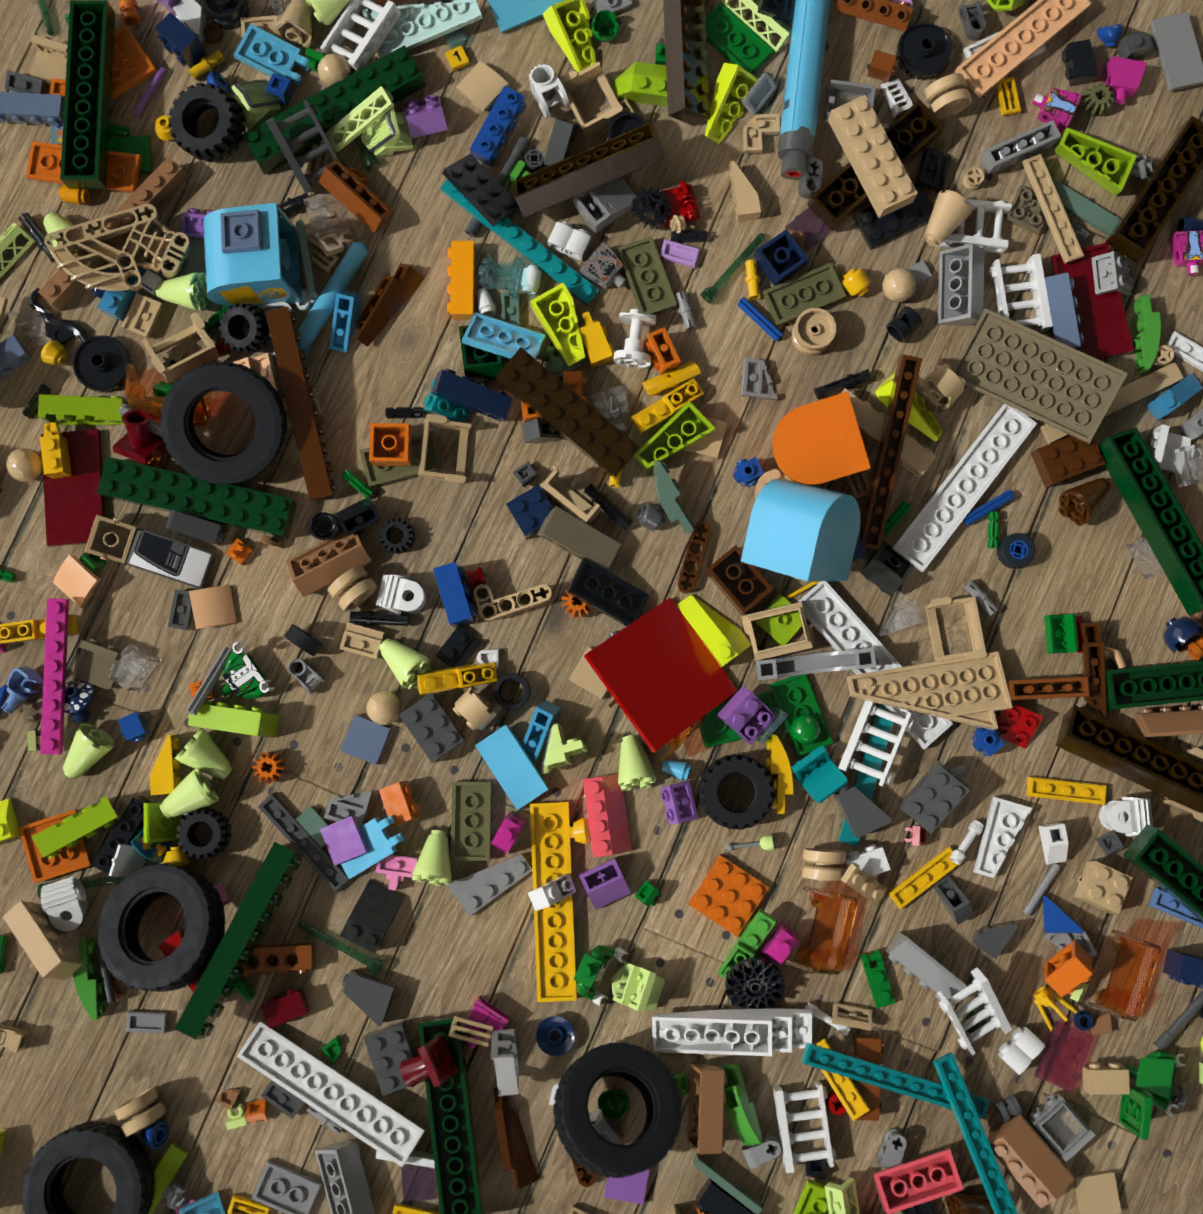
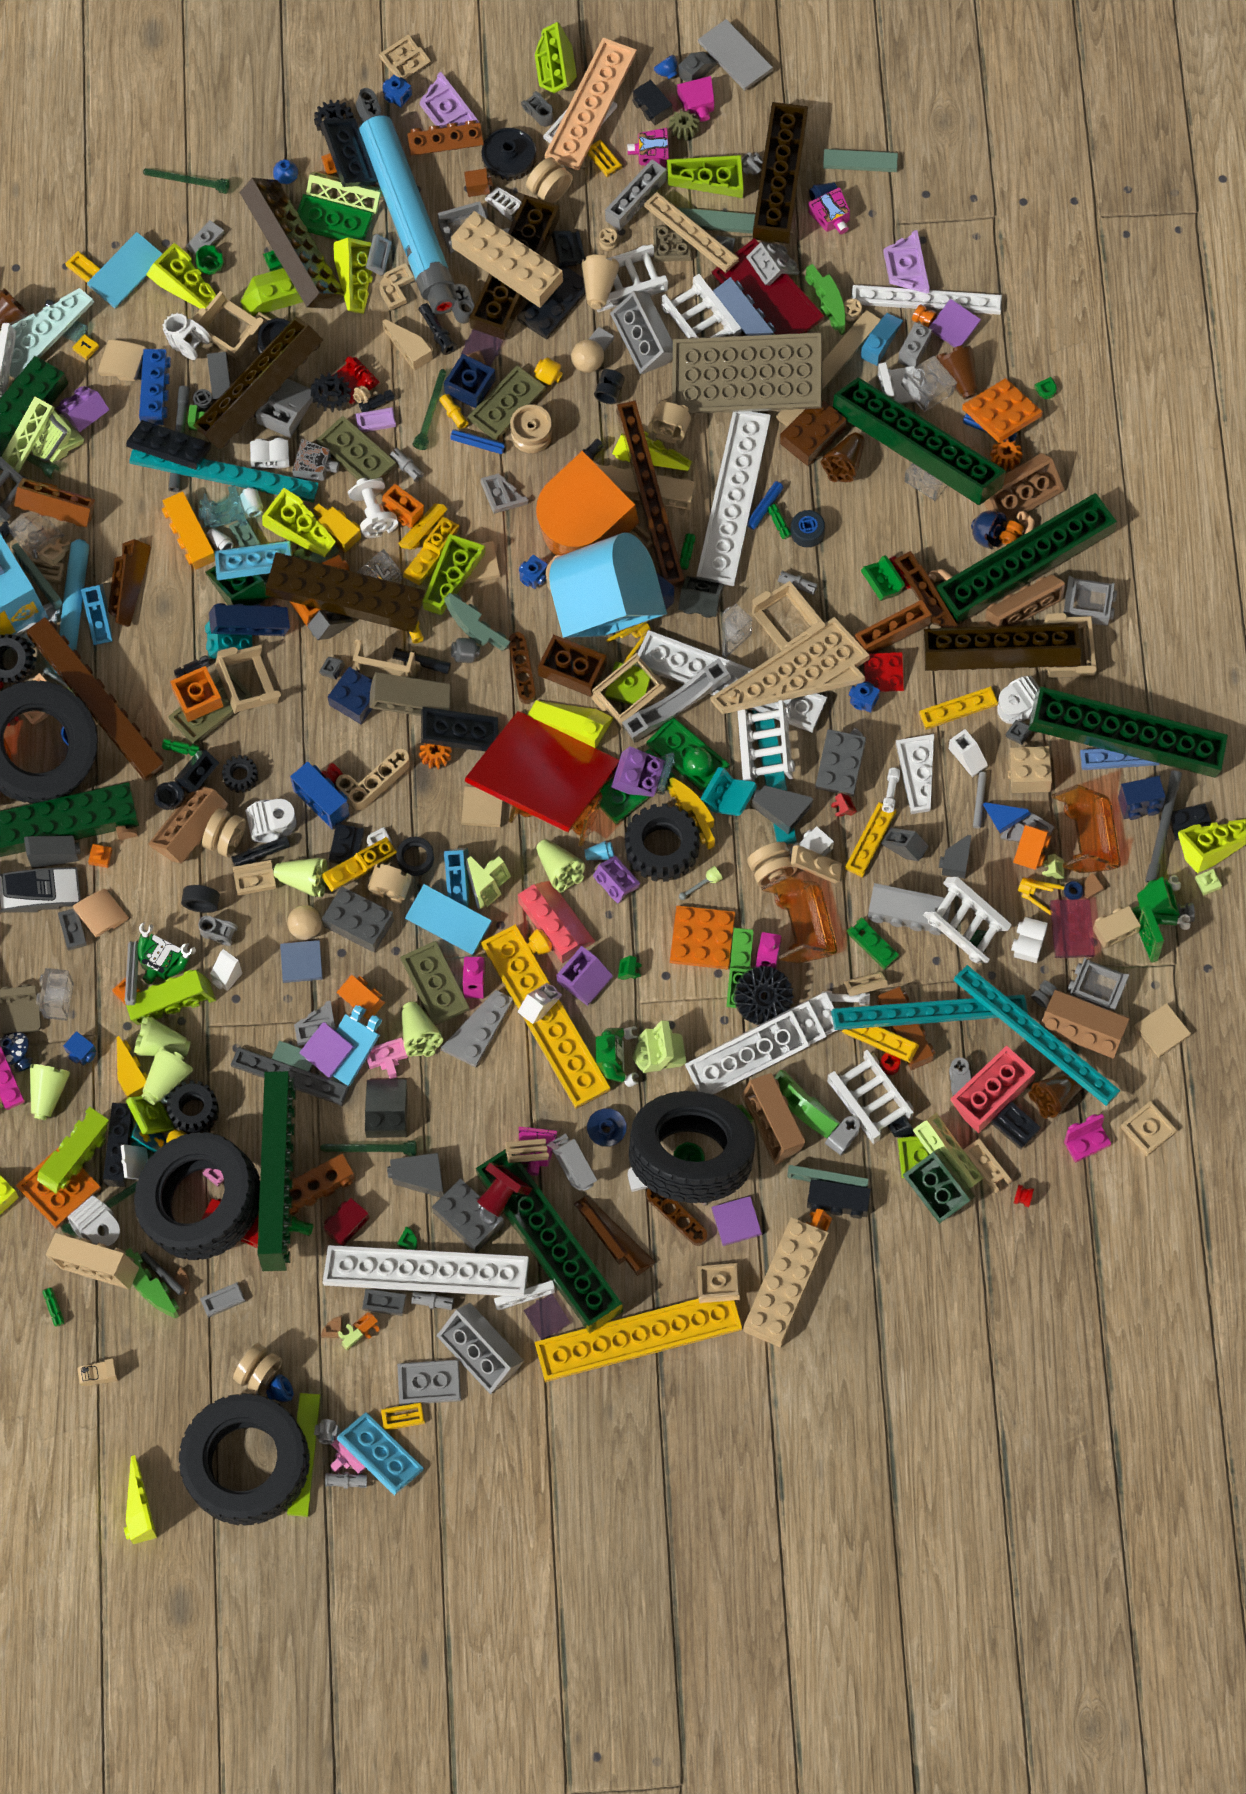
camera: 25 degrees left, 15 degrees down
orange gear [252,751,286,784] -> none
none -> white slope [210,949,242,991]
none -> black pin [418,303,457,355]

